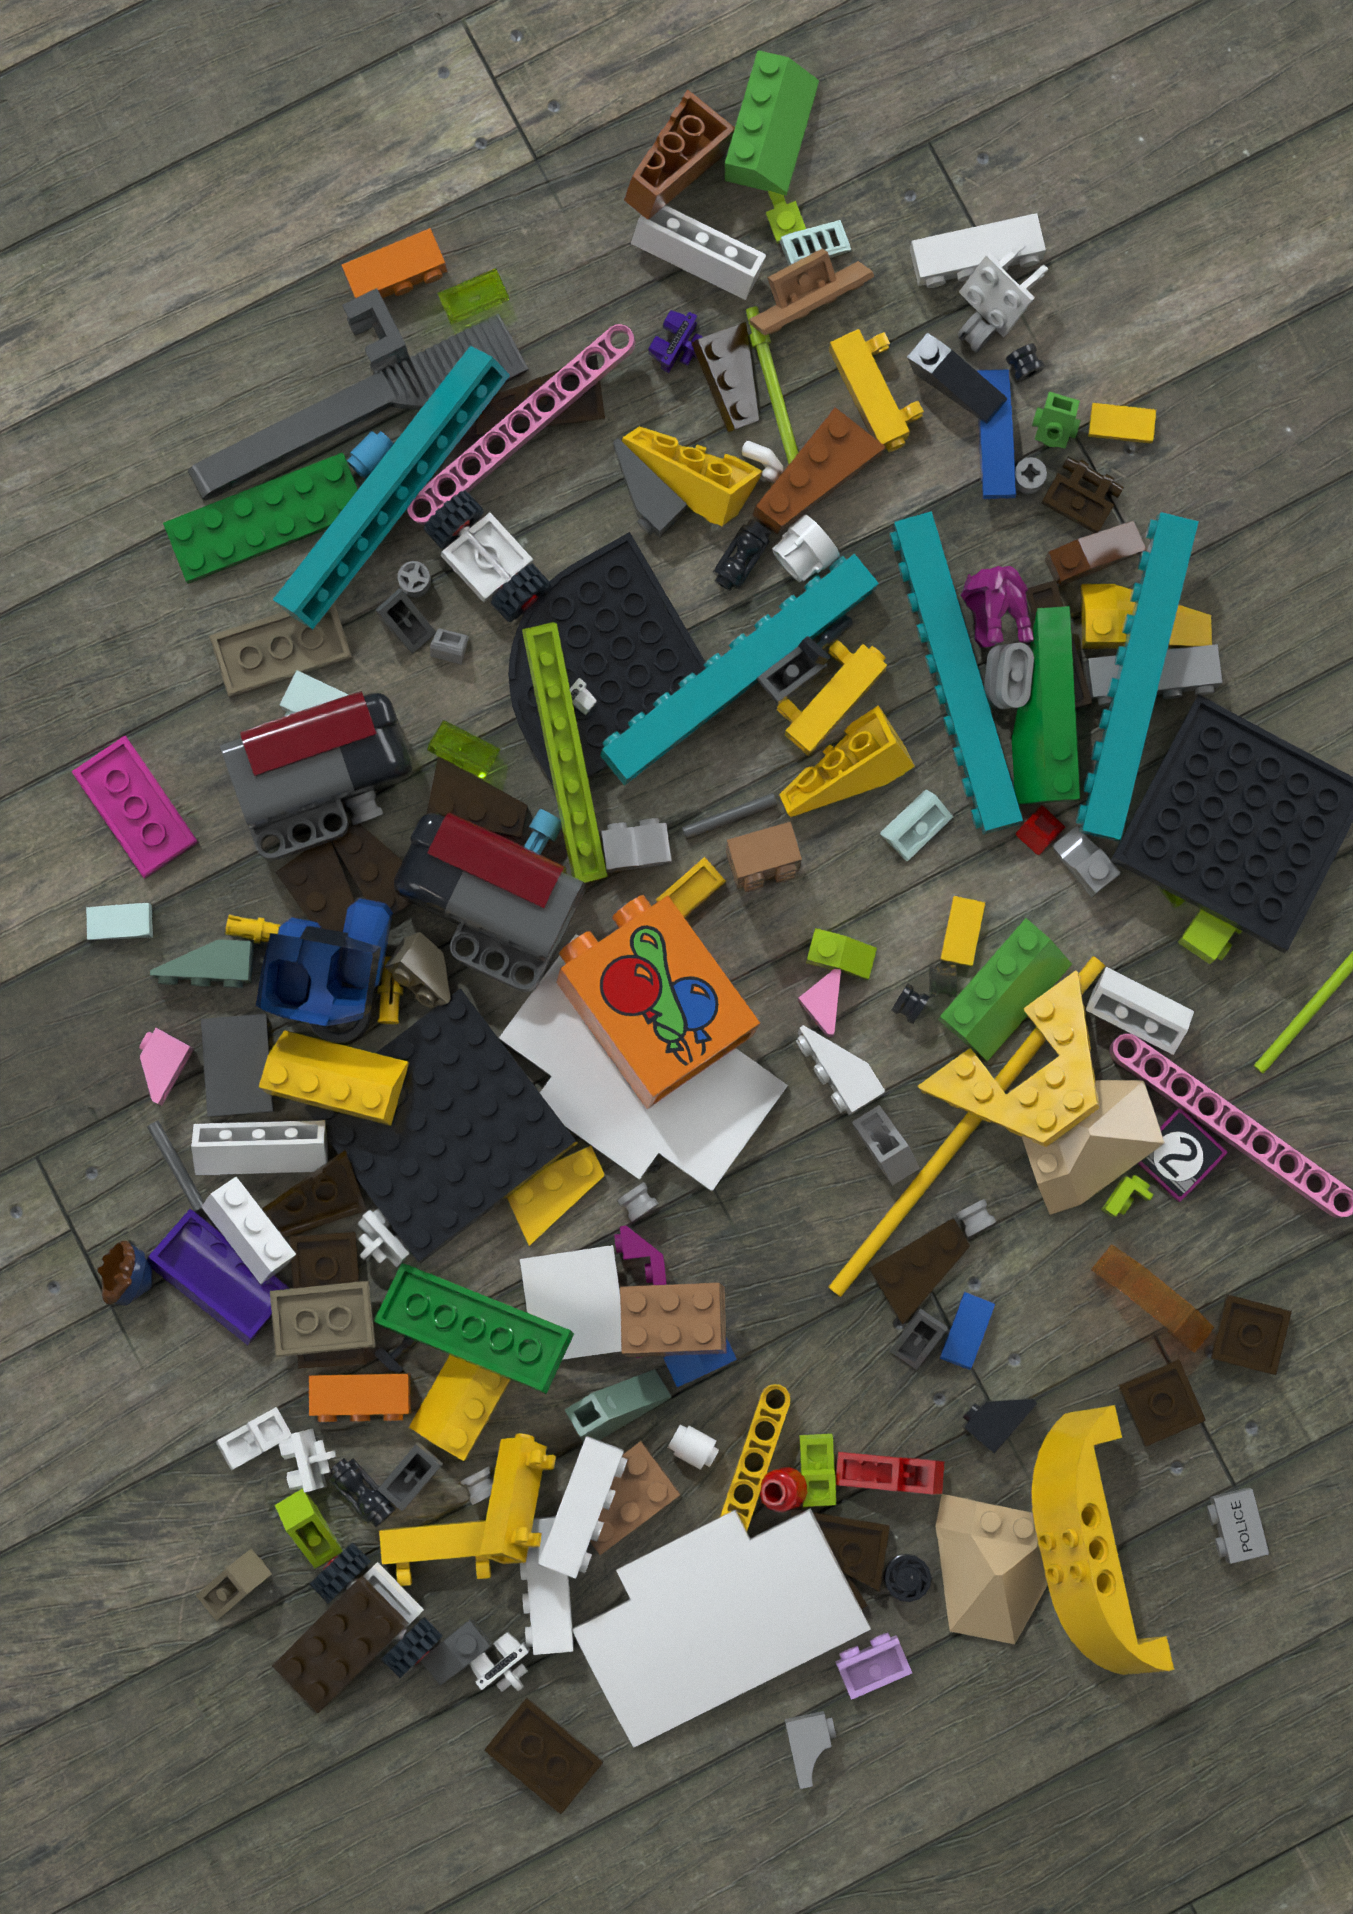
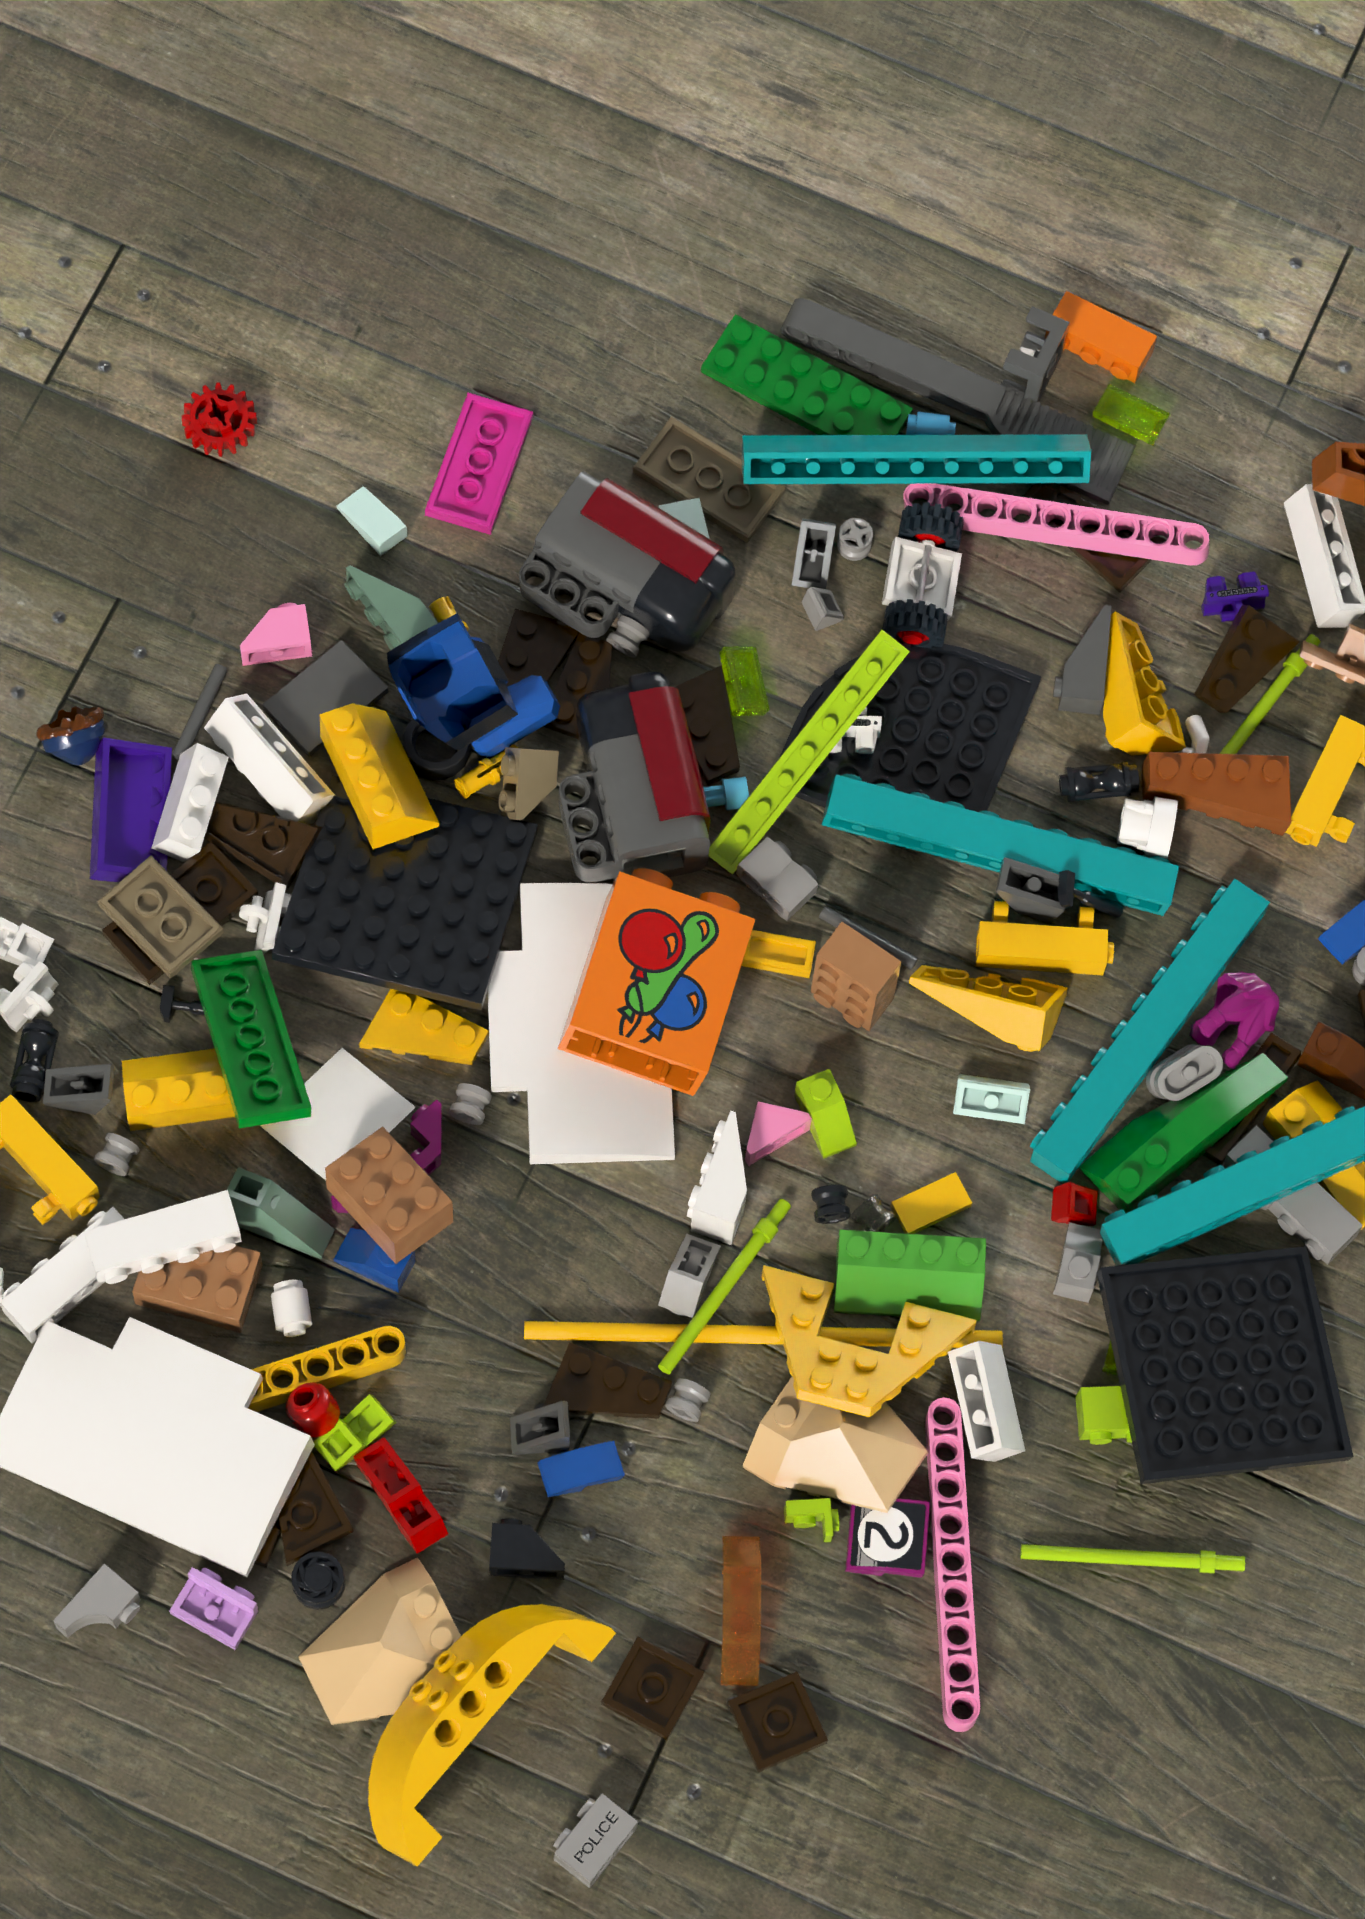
camera: 45 degrees right, 15 degrees down
orange brick [309,1373,411,1422] -> none
yellow brick [479,1433,556,1564] -> none
none -> lime bar [658,1199,791,1375]

